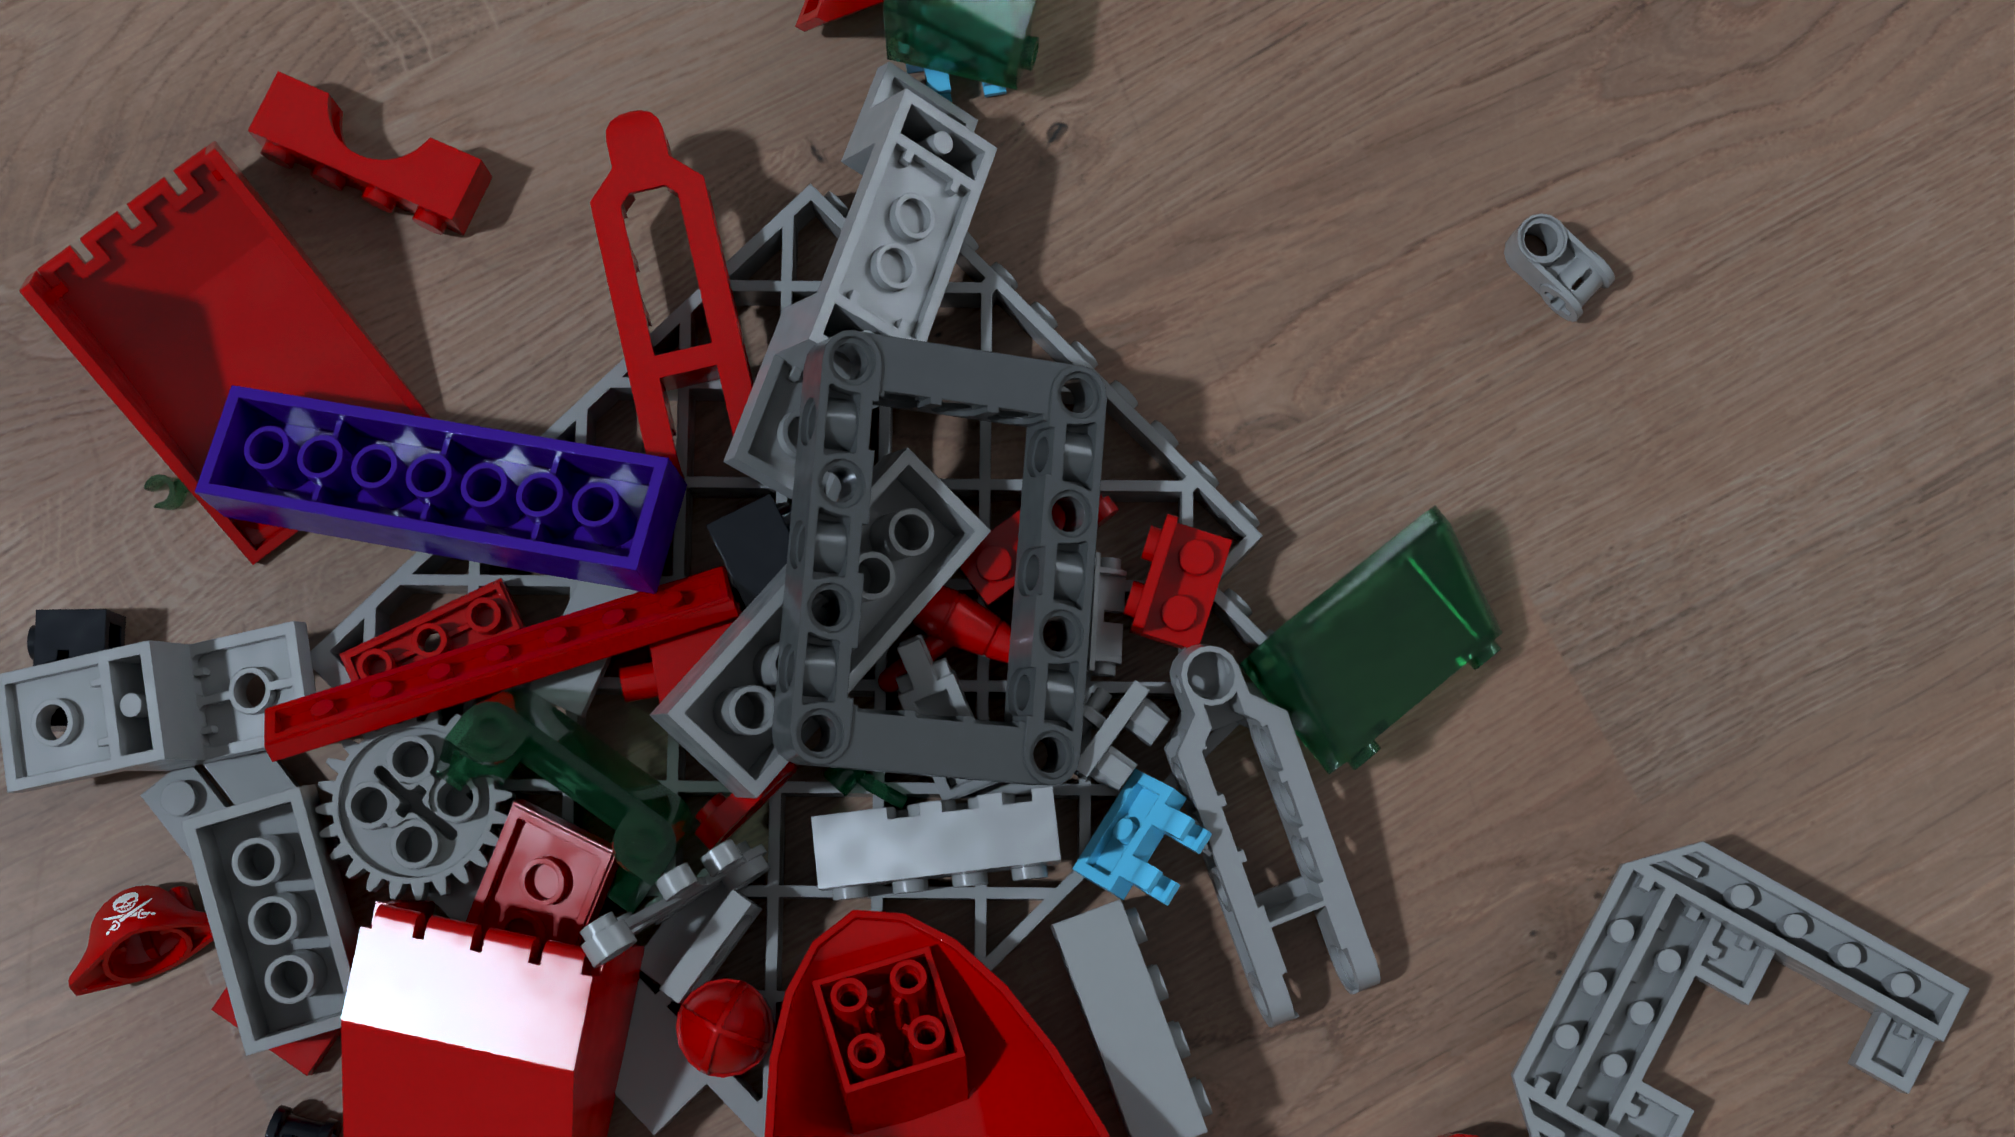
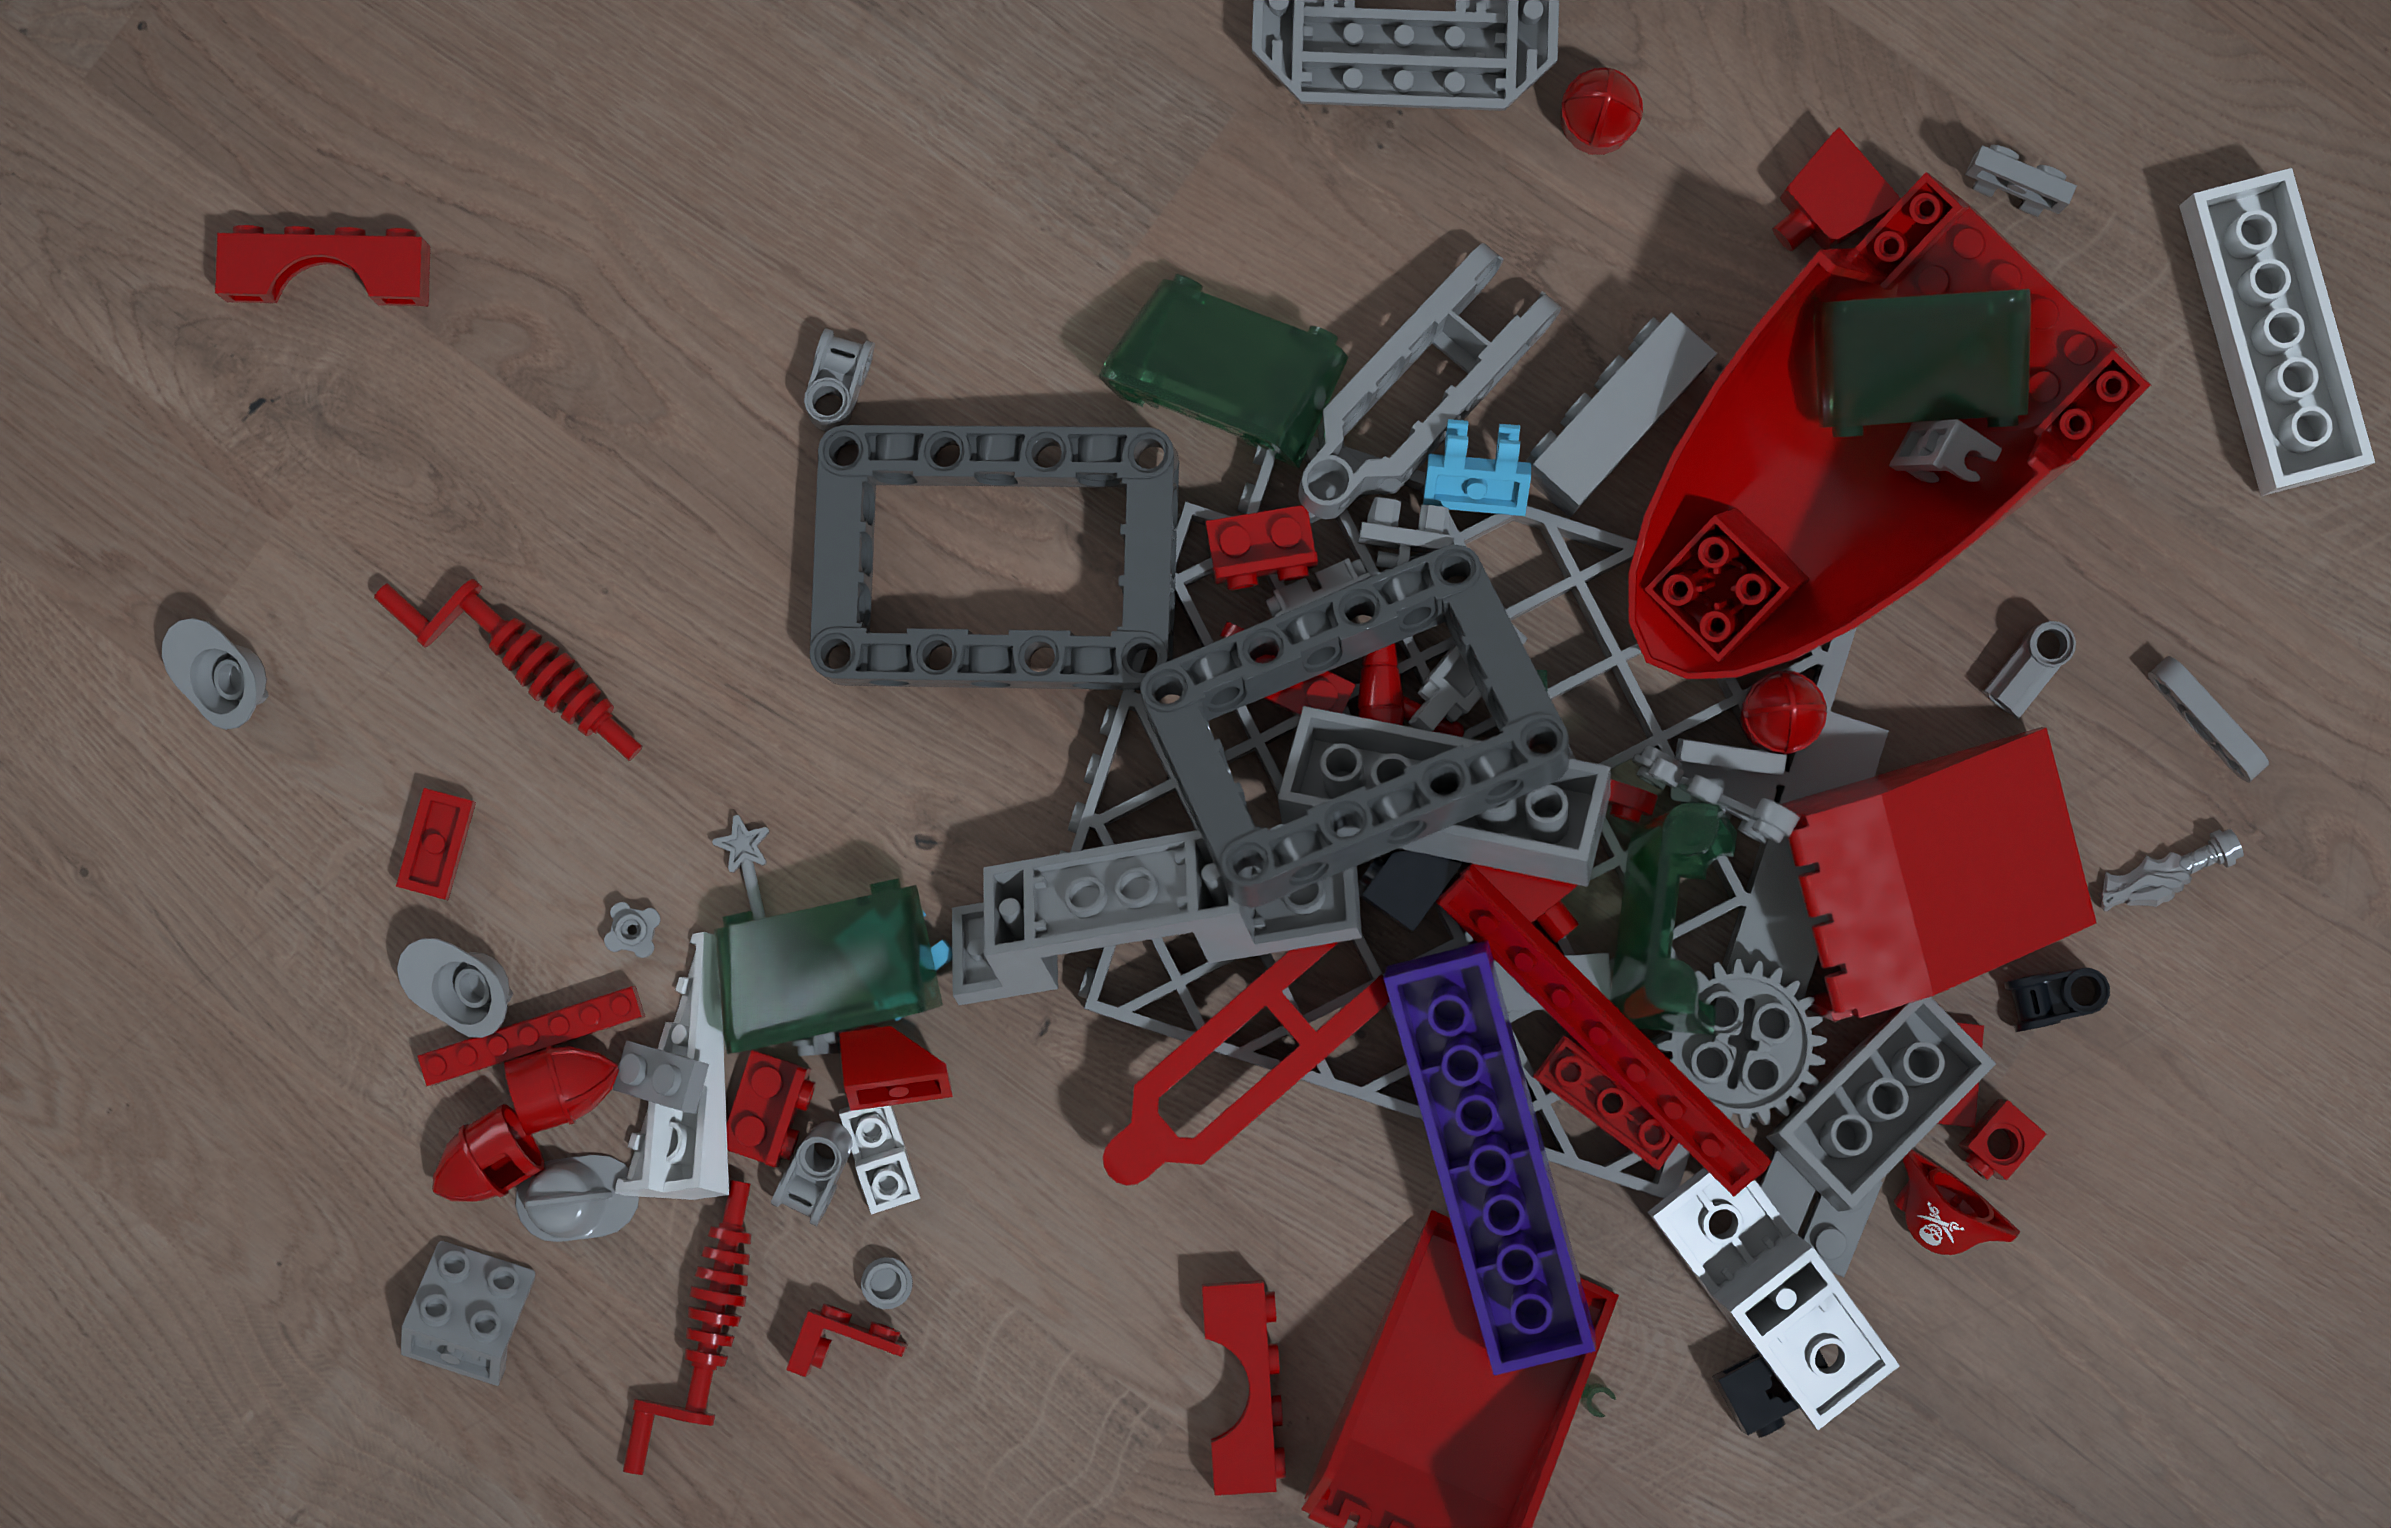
camera: 120 degrees left, 5 degrees up
red tile [465,799,625,962] -> none
light grey wedge [811,786,1061,901] -> none
none -> dark grey beam [809,425,1180,690]
none -> red brick [1958,1099,2047,1181]

